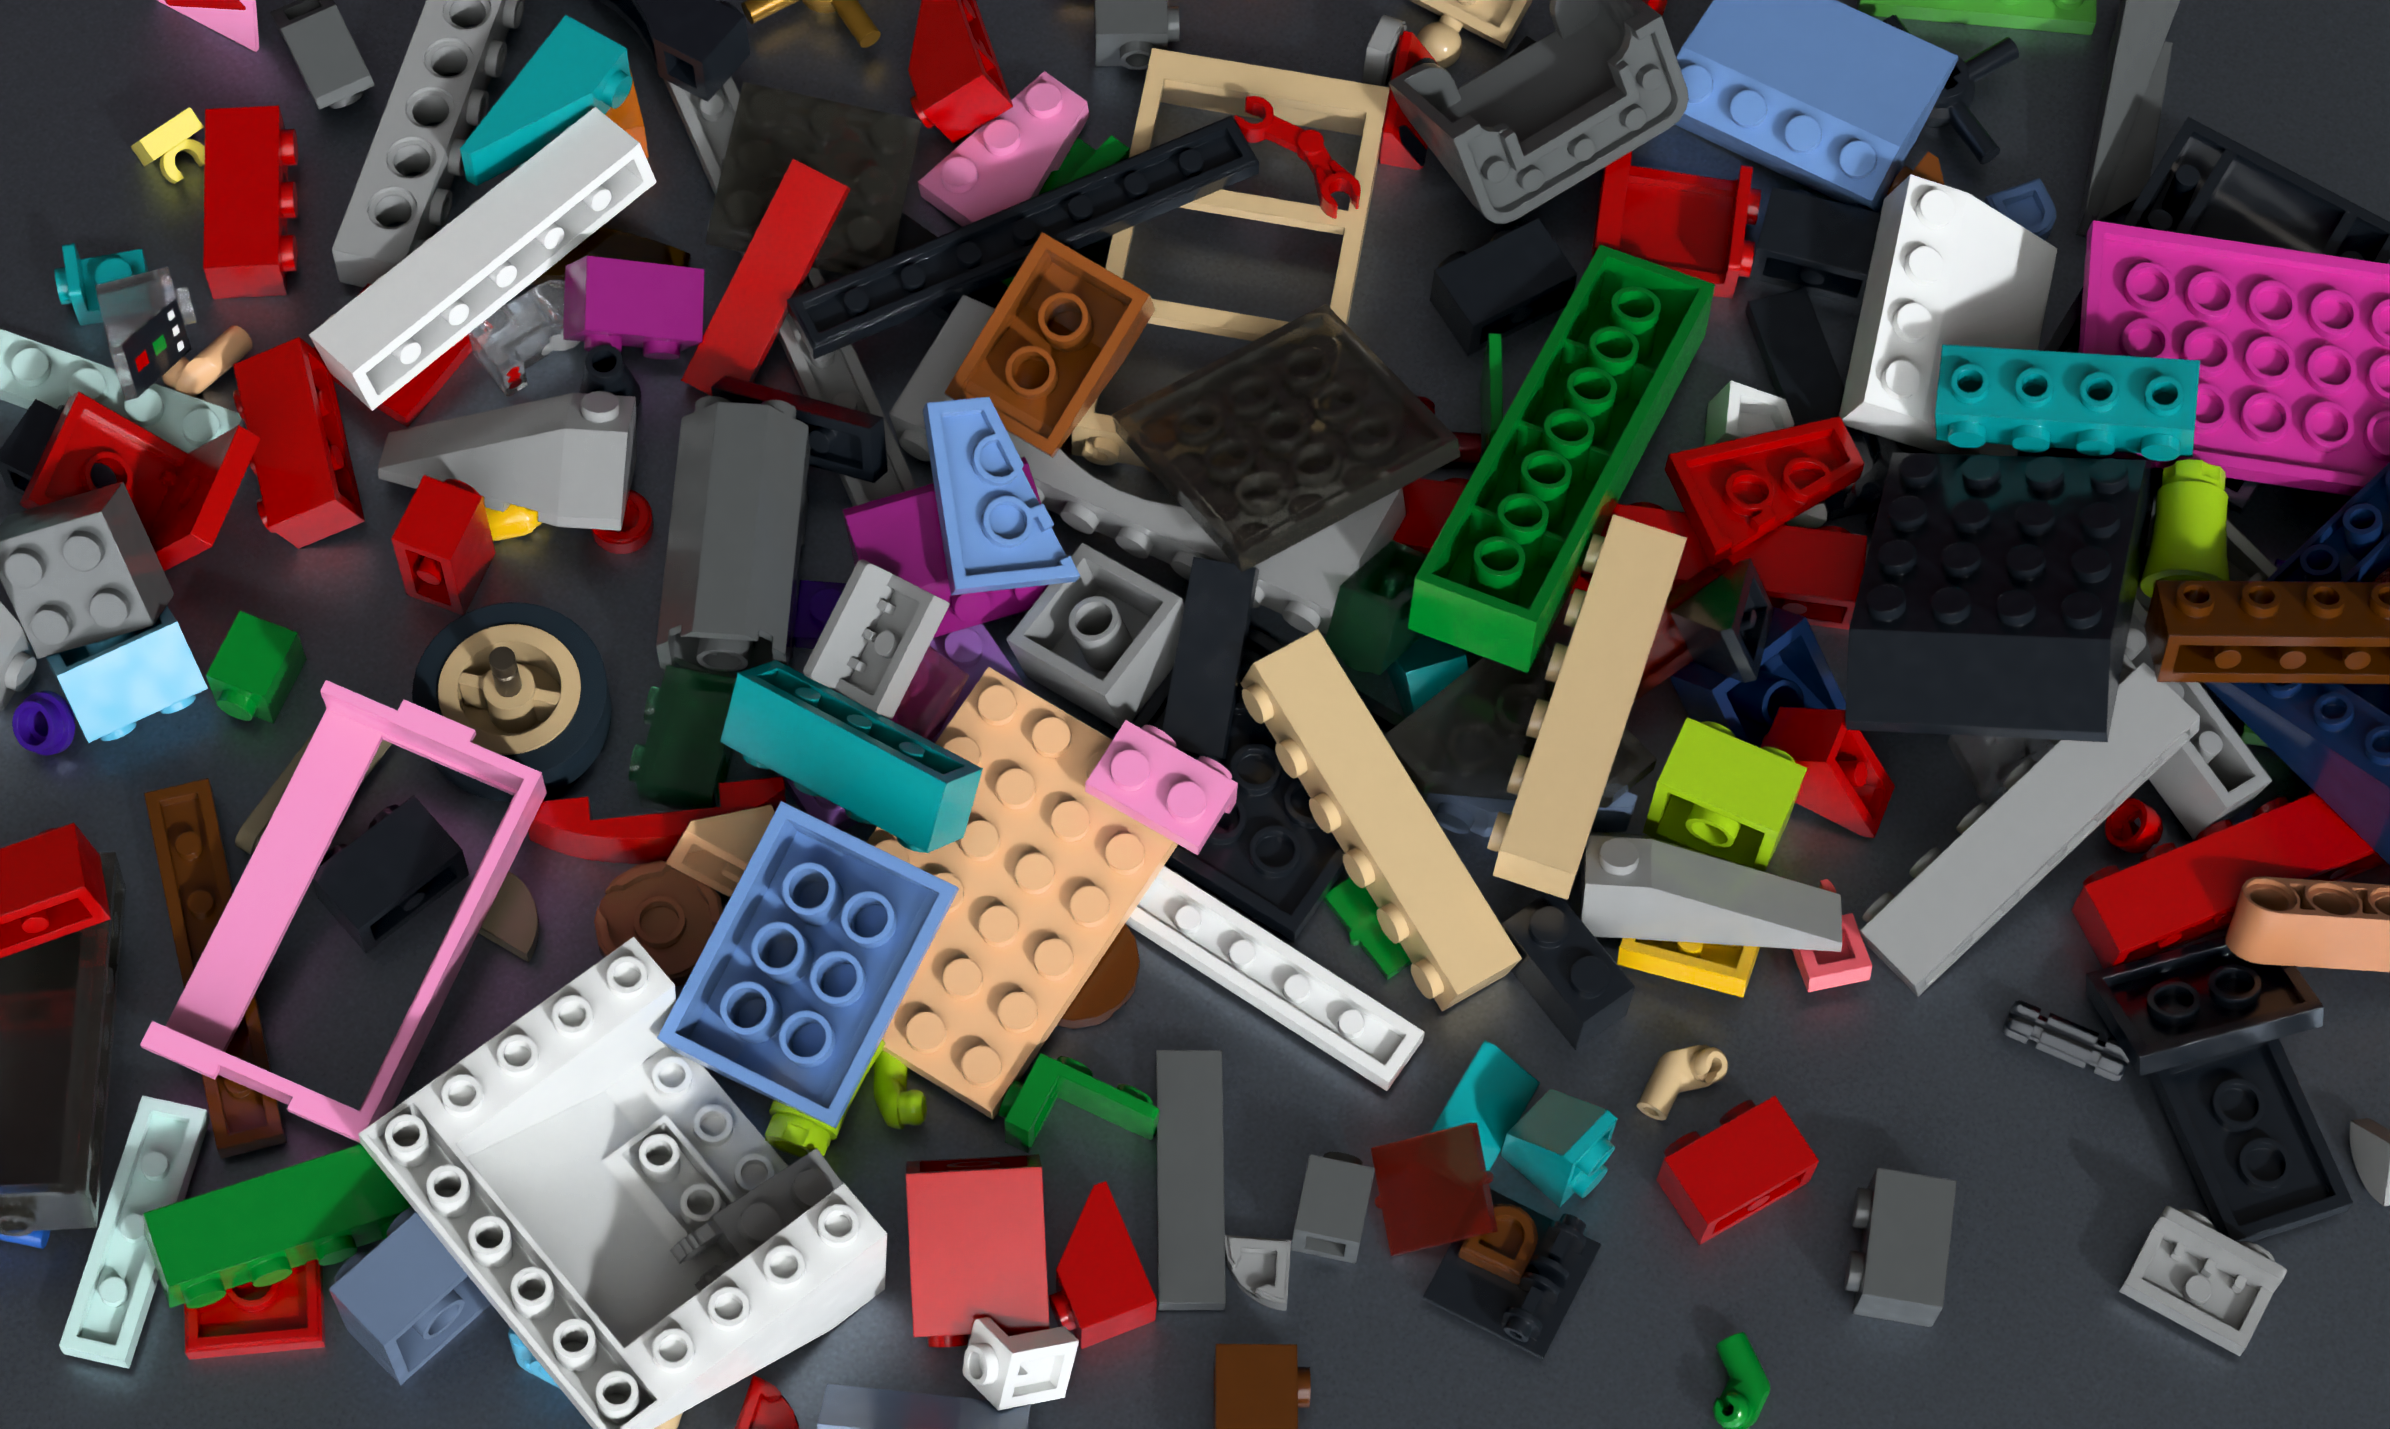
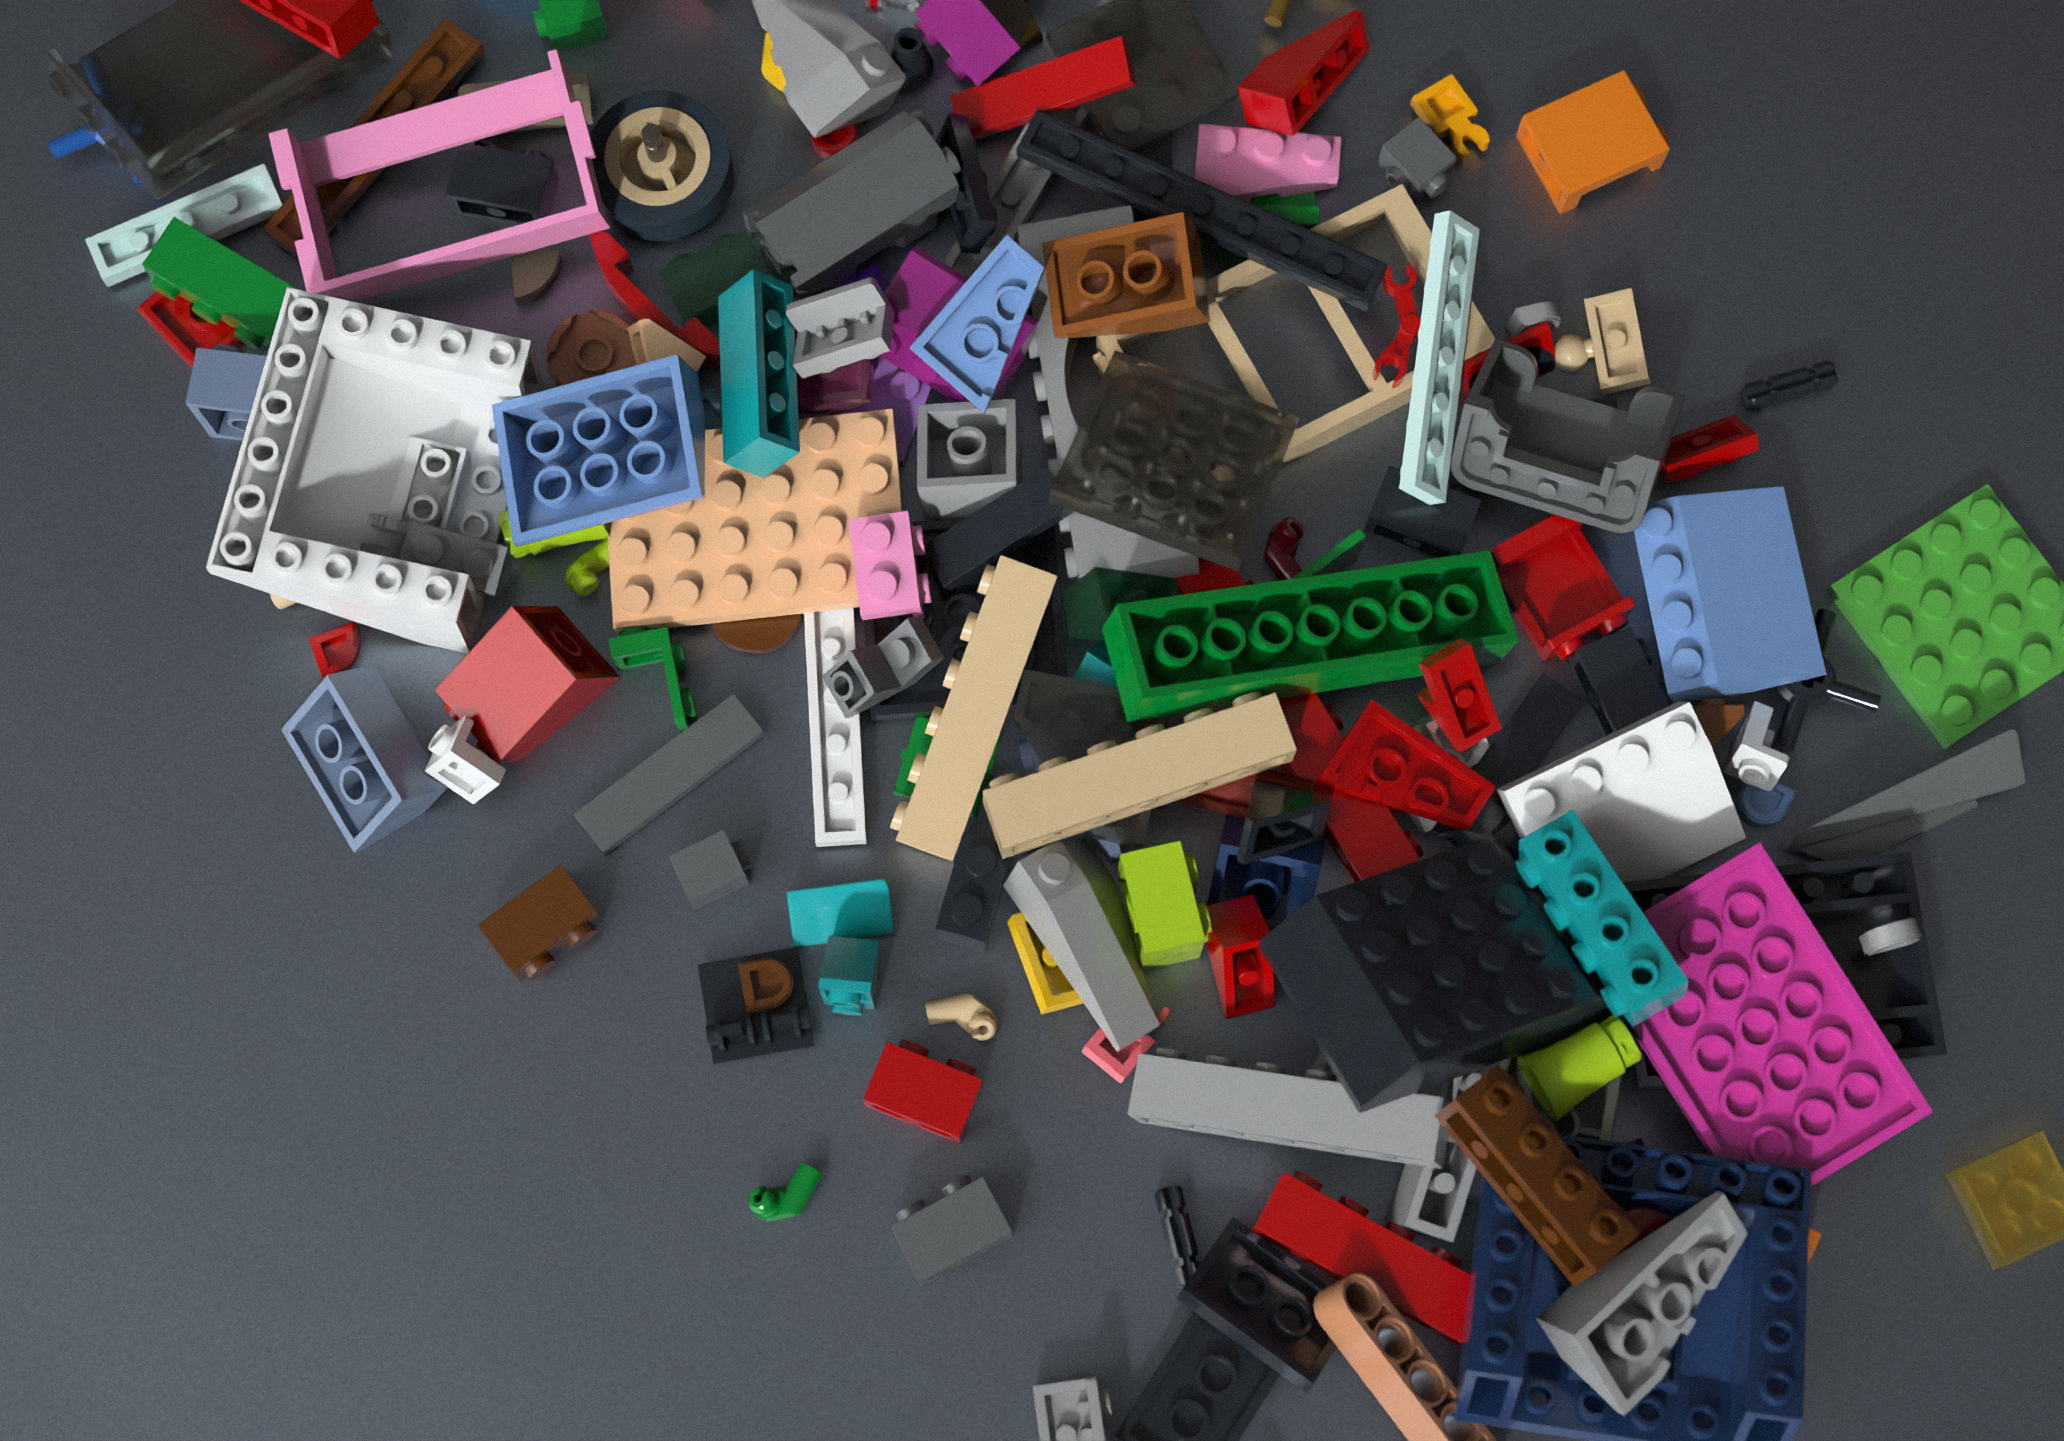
camera: 55 degrees right, 10 degrees up
red brick [391,475,496,615] -> none
red slope [1048,1181,1157,1349] -> none
light grey tile [1225,1235,1291,1311] -> none
clear red piece [1371,1123,1498,1256] -> none
red hinge [2105,798,2163,854] -> none
none -> dark grey slope [822,616,944,718]
none -> light aqua plate [1399,210,1480,505]
none -> red slope [1417,638,1502,753]
none -> white bracket [1724,701,1789,791]
none -> light grey tile [1859,918,1922,956]

